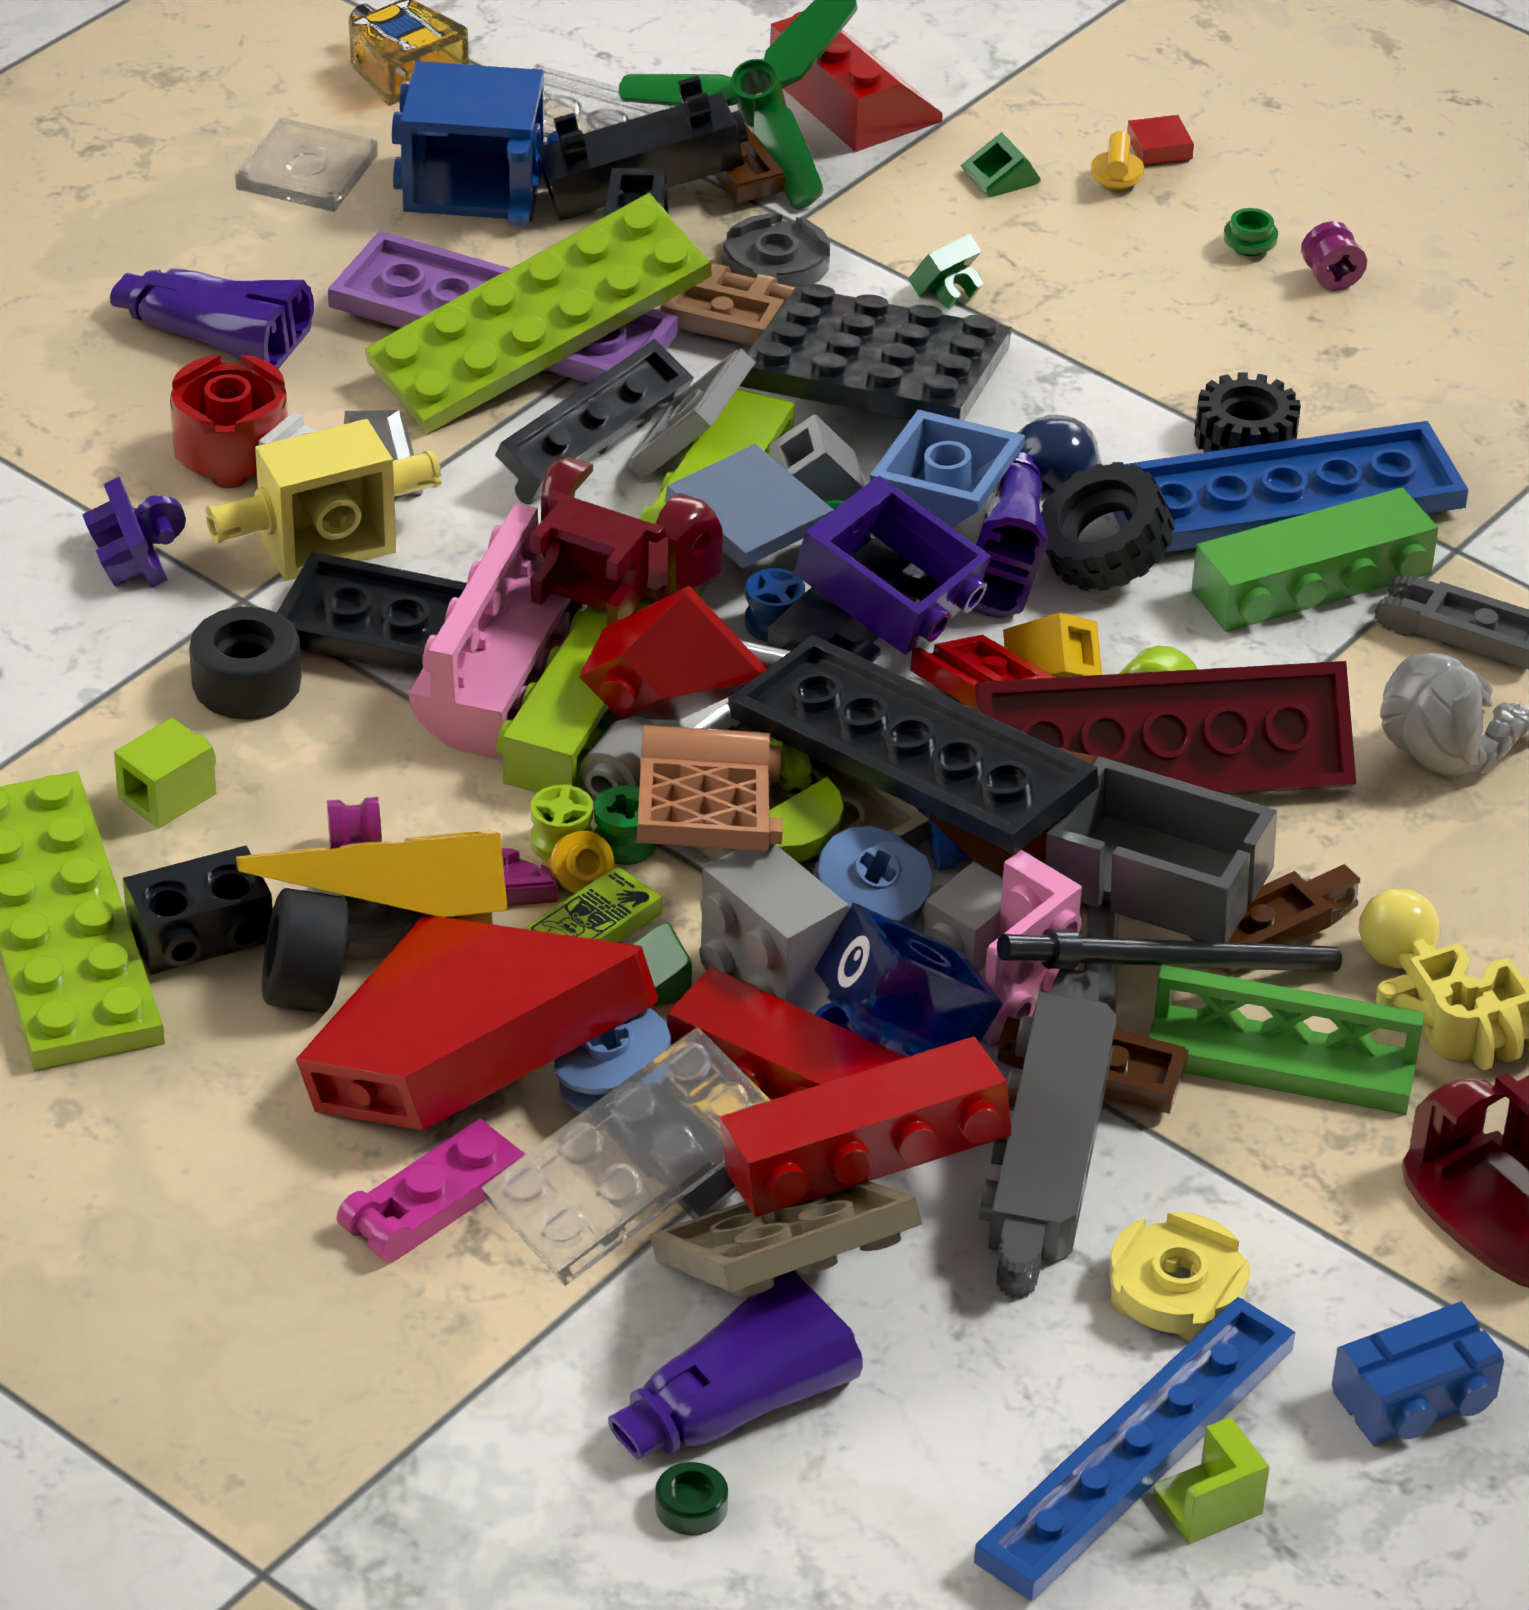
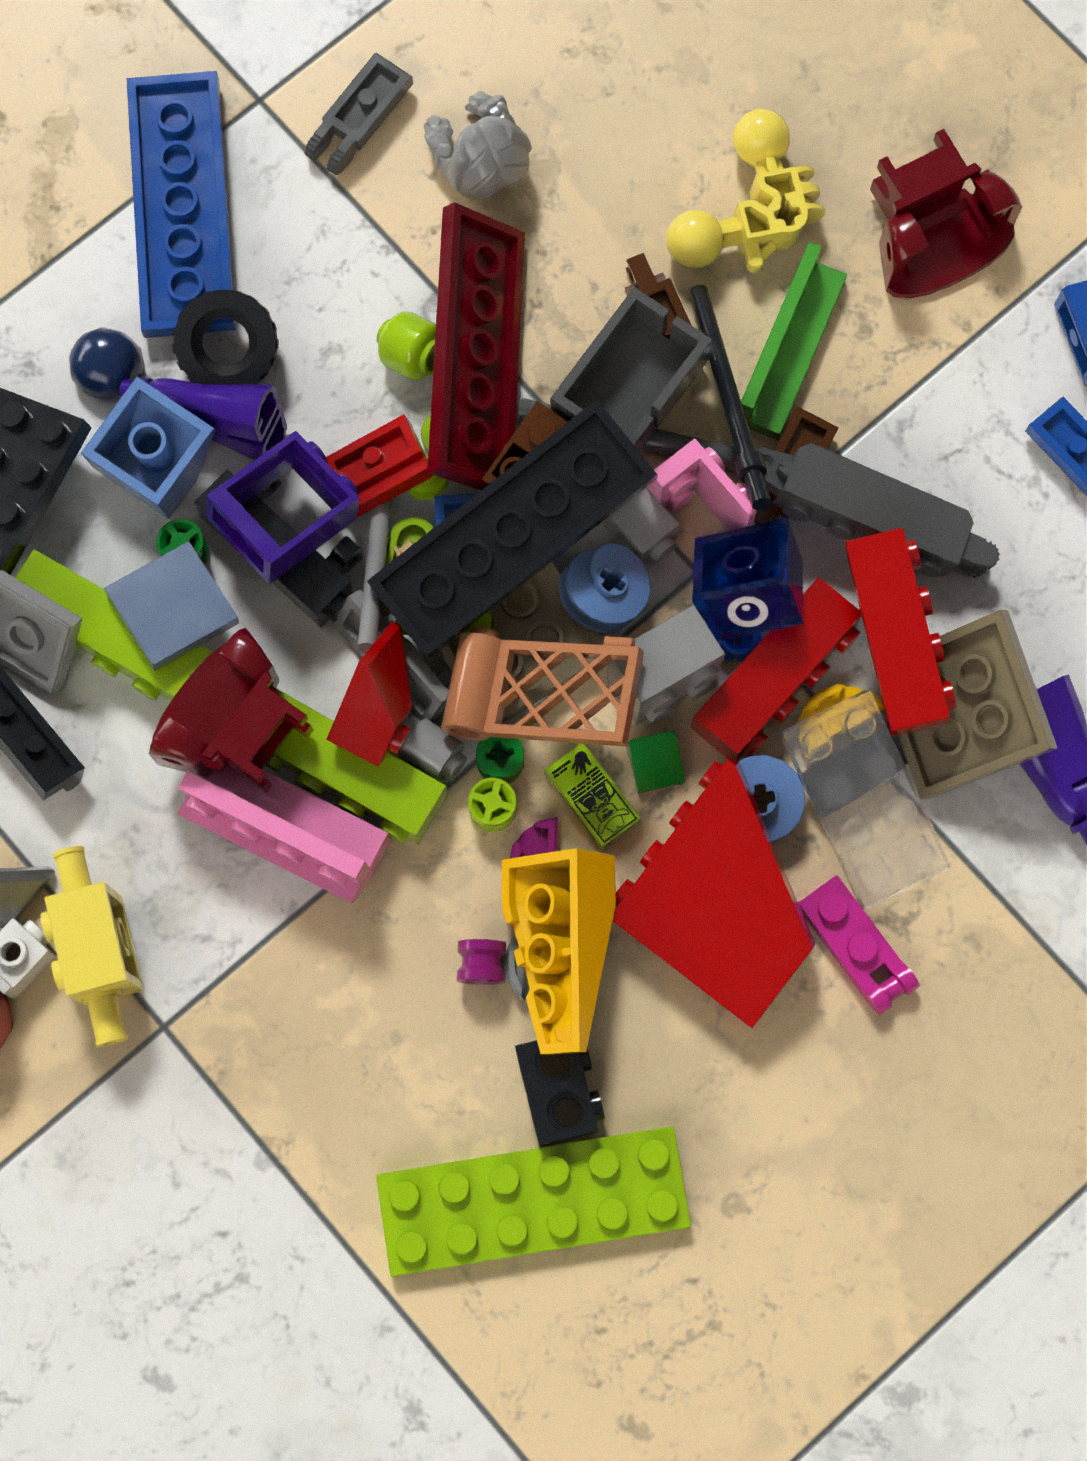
camera: 80 degrees left, 35 degrees up
dark purple hips [82,477,186,588] -> none
lime brick [114,717,216,829] -> none
black tyre [189,606,302,719] -> none
black tyre [262,888,348,1013] -> none
black plate [277,551,467,674] -> none
yellow plate [542,831,614,894] -> none
lime tile [735,777,844,862] -> none
blue wheel [745,568,805,642] -> none
light grey brick [768,414,865,501] -> none
yellow panel [1003,612,1102,677] -> none
light yellow plate [1109,1212,1250,1342] -> none
bright green brick [1191,487,1438,632] -> none
black tyre [1194,372,1301,452] -> none

